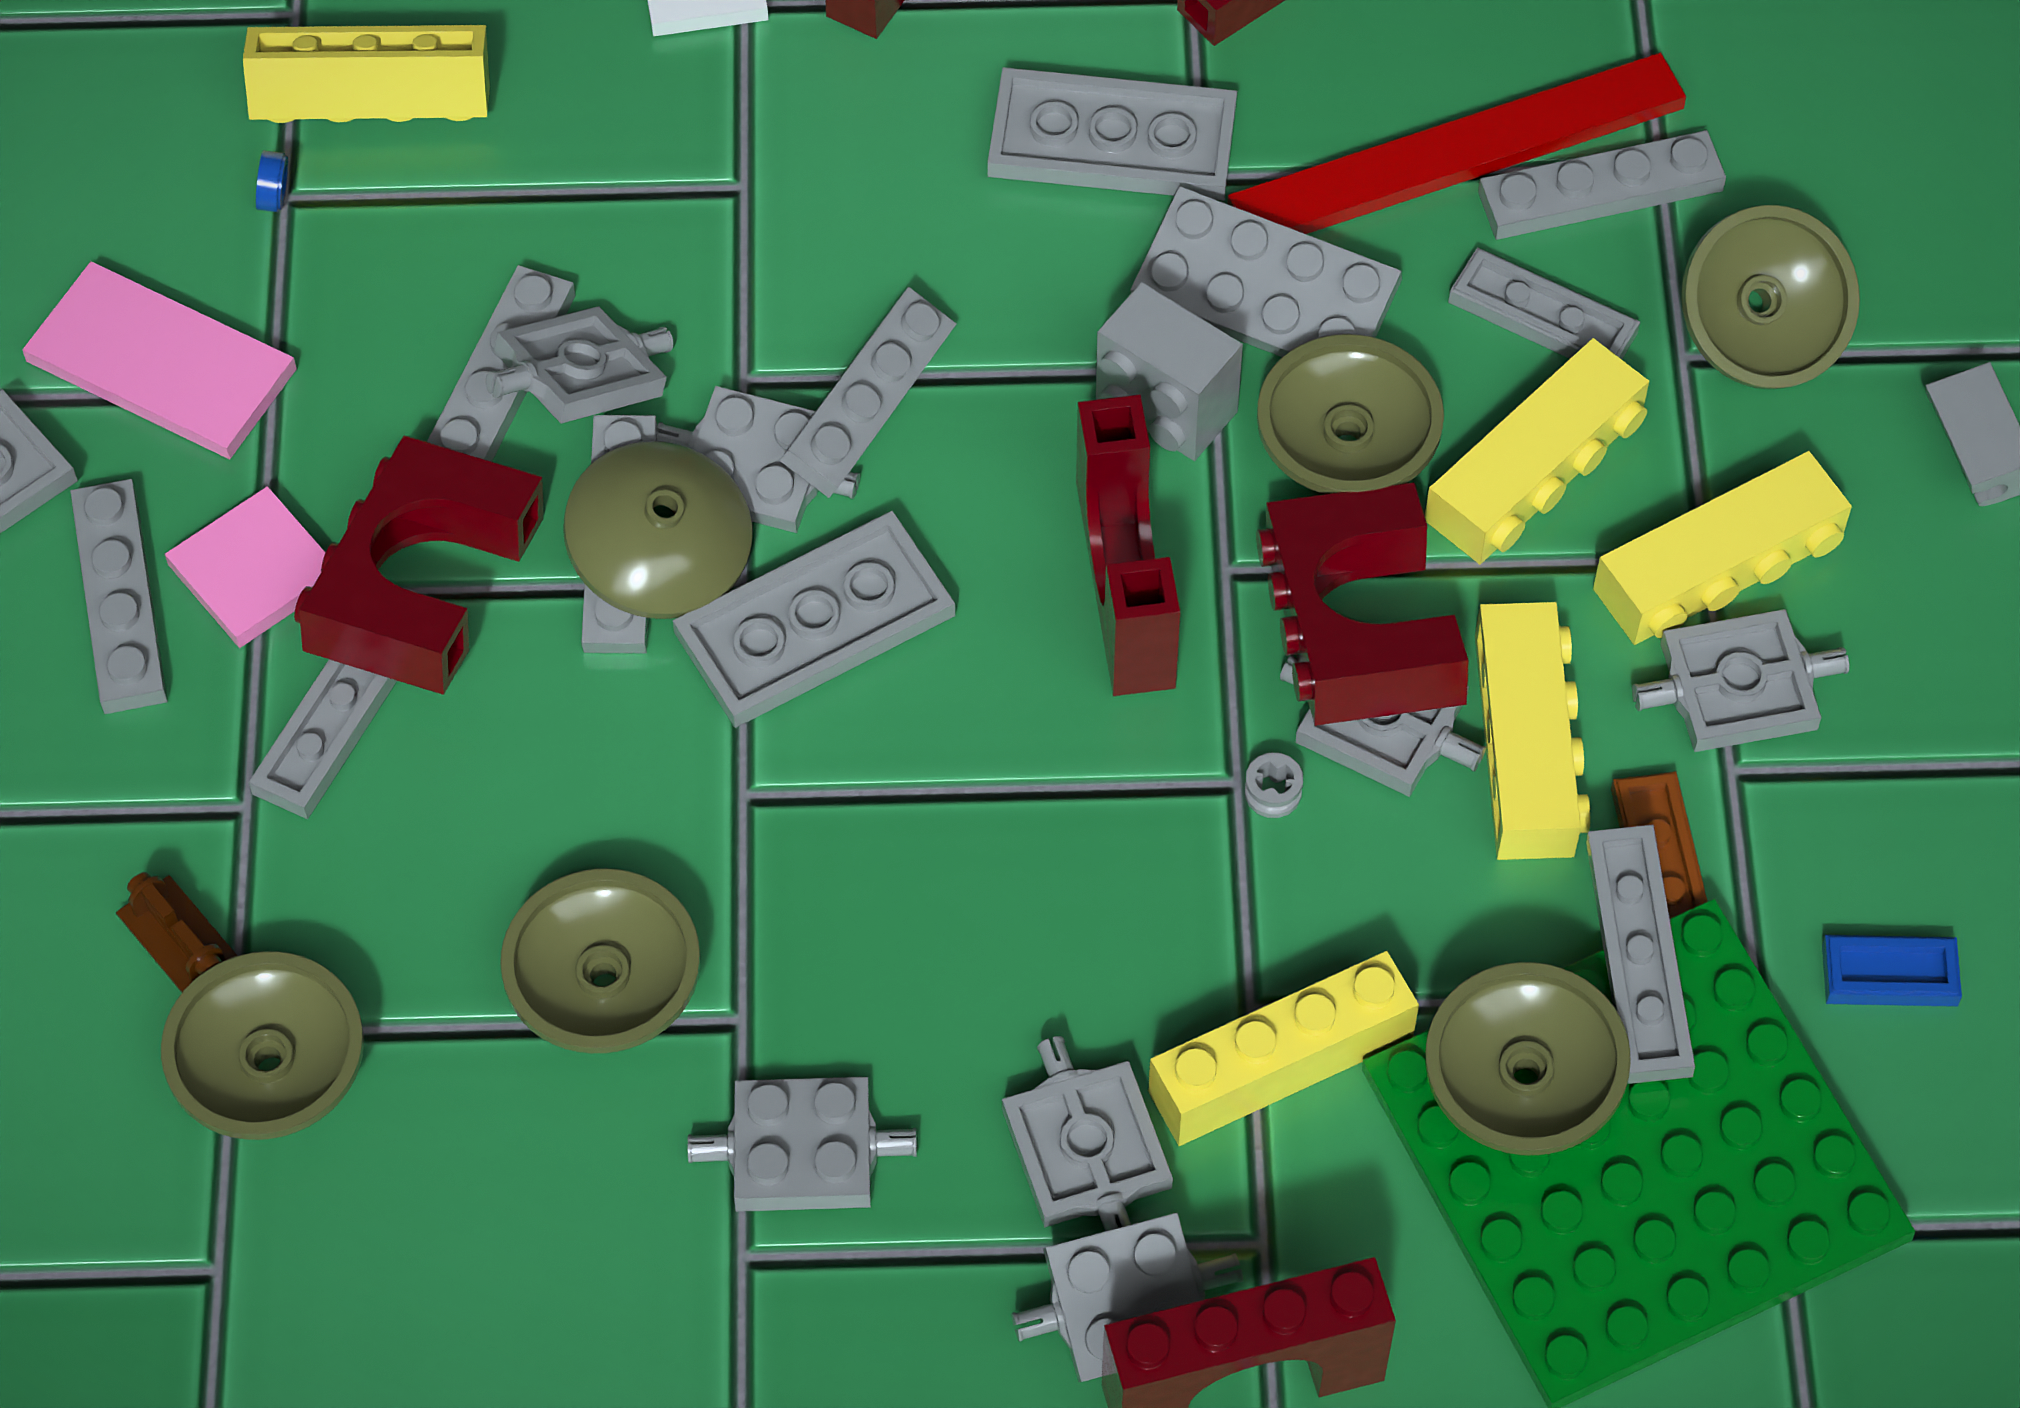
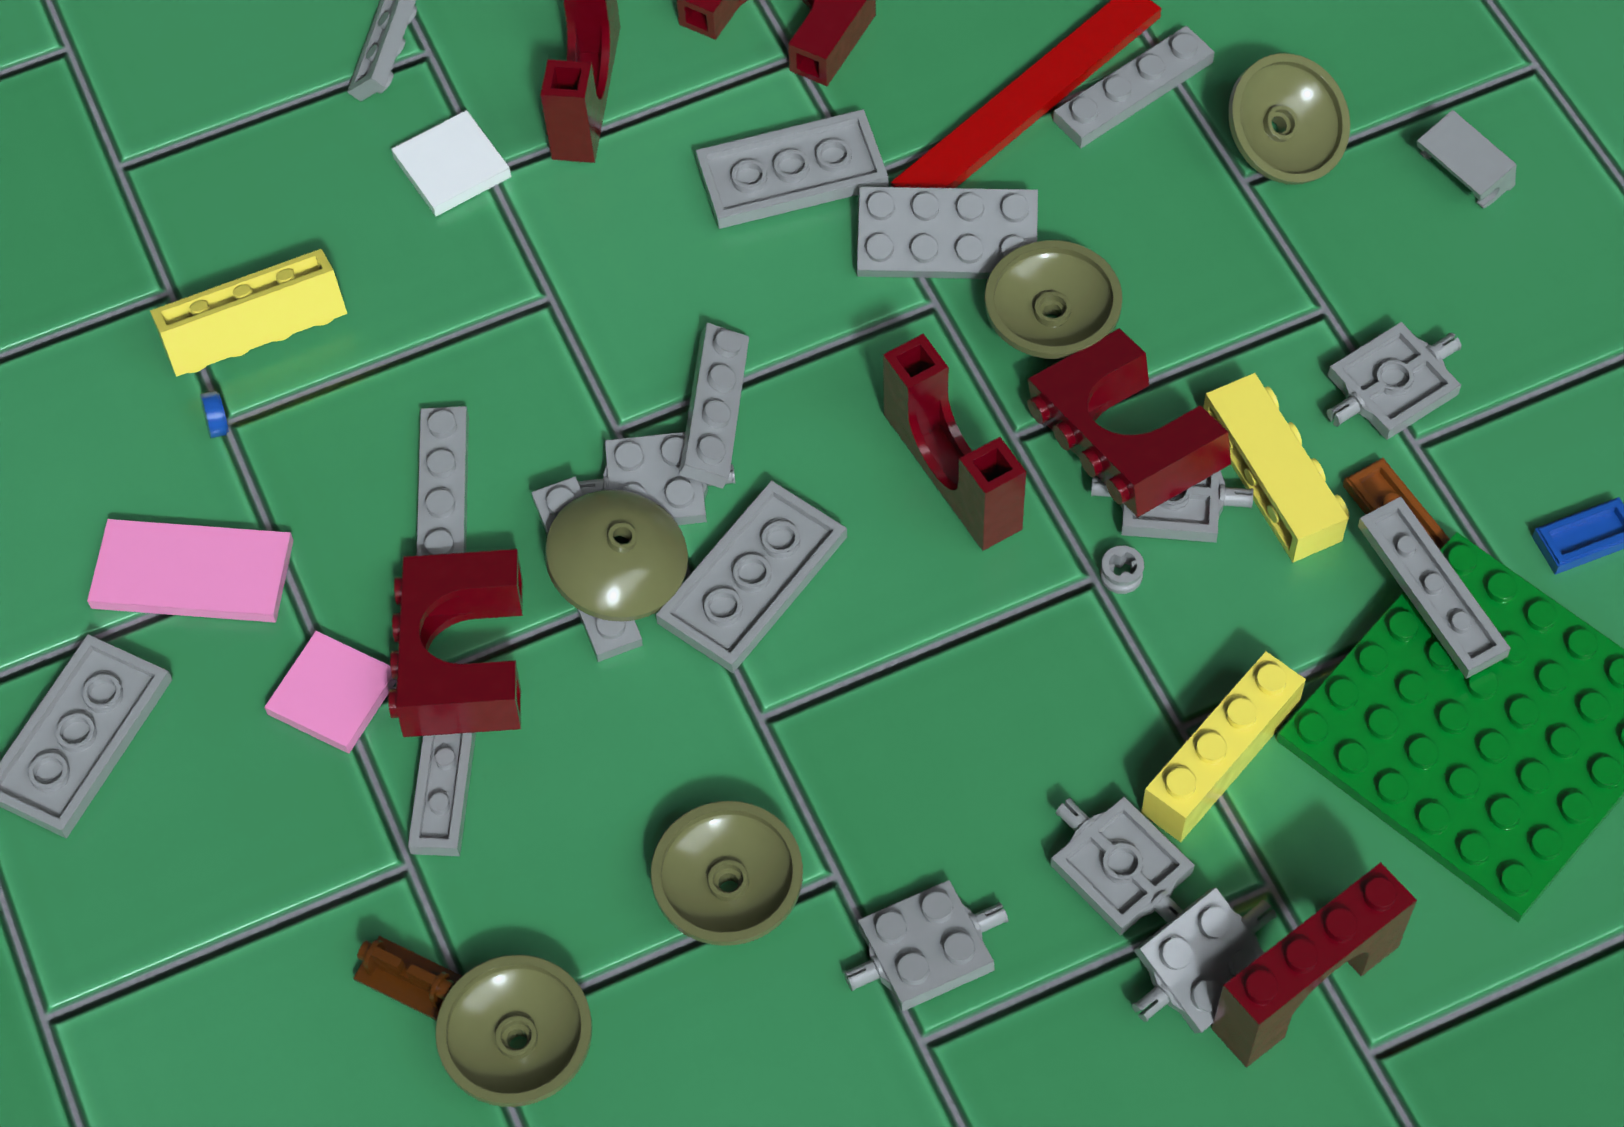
camera: 20 degrees left, 0 degrees up
light grey plate [70,479,168,714] -> none
light grey plate [486,306,673,424] -> none
light grey brick [1096,282,1243,461] -> none
light yellow brick [1425,338,1649,565] -> none
olive dish [1426,962,1631,1155] -> none
light grey tile [1448,247,1640,359] -> none
light yellow brick [1593,451,1852,645] -> none

